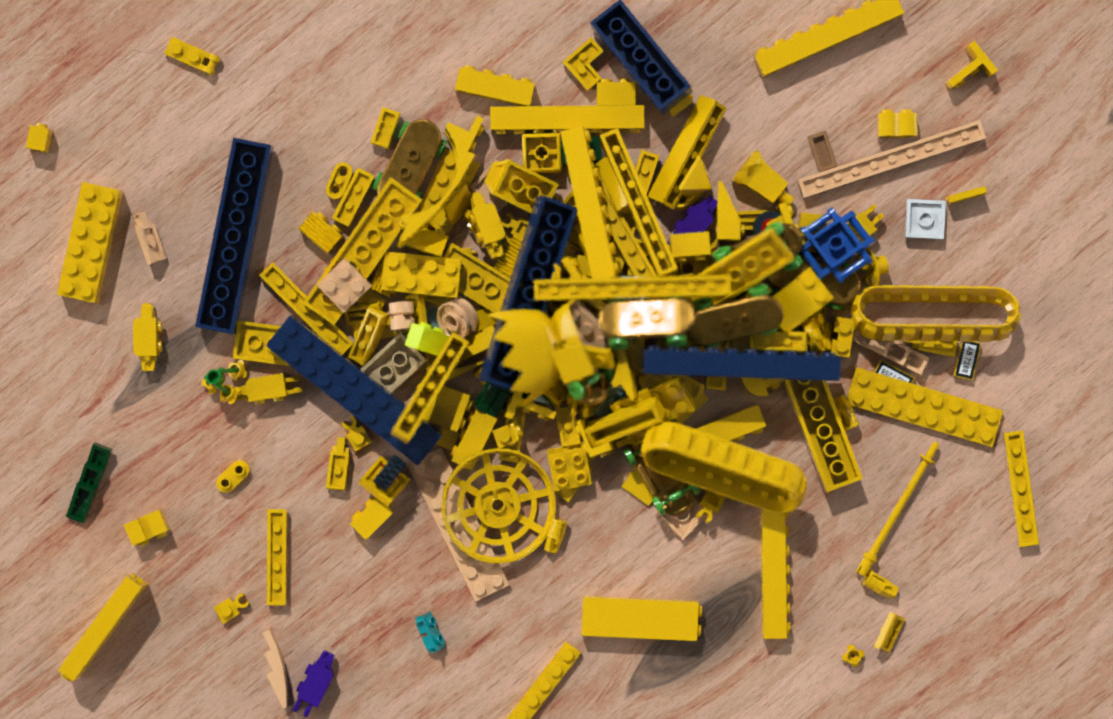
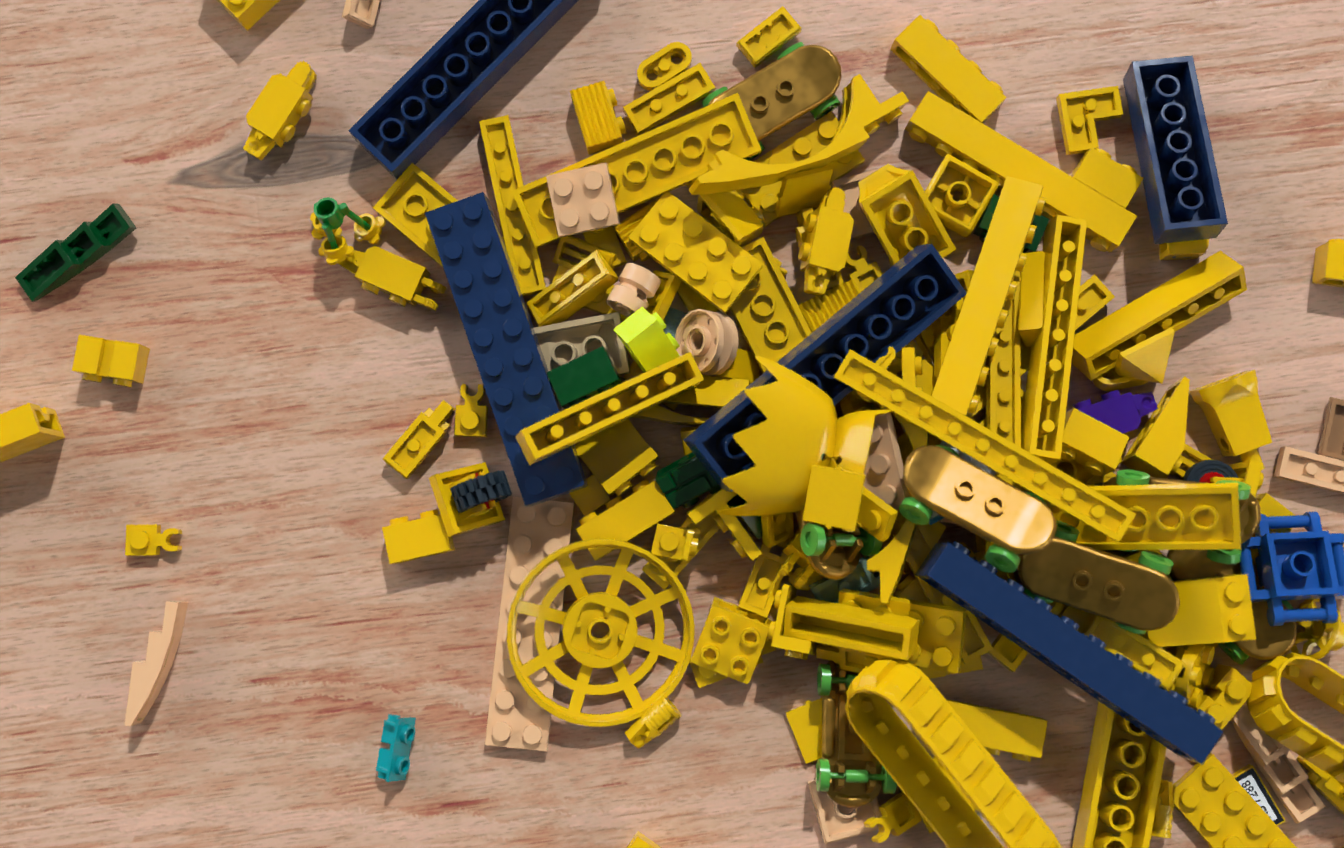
camera: 25 degrees right, 5 degrees down
yellow plate [216,460,250,493] -> none
yellow plate [266,509,287,605] -> none
dark purple hinge [292,650,335,717] -> none
yellow brick [740,377,784,397] -> none
none -> dark green brick [546,346,622,409]

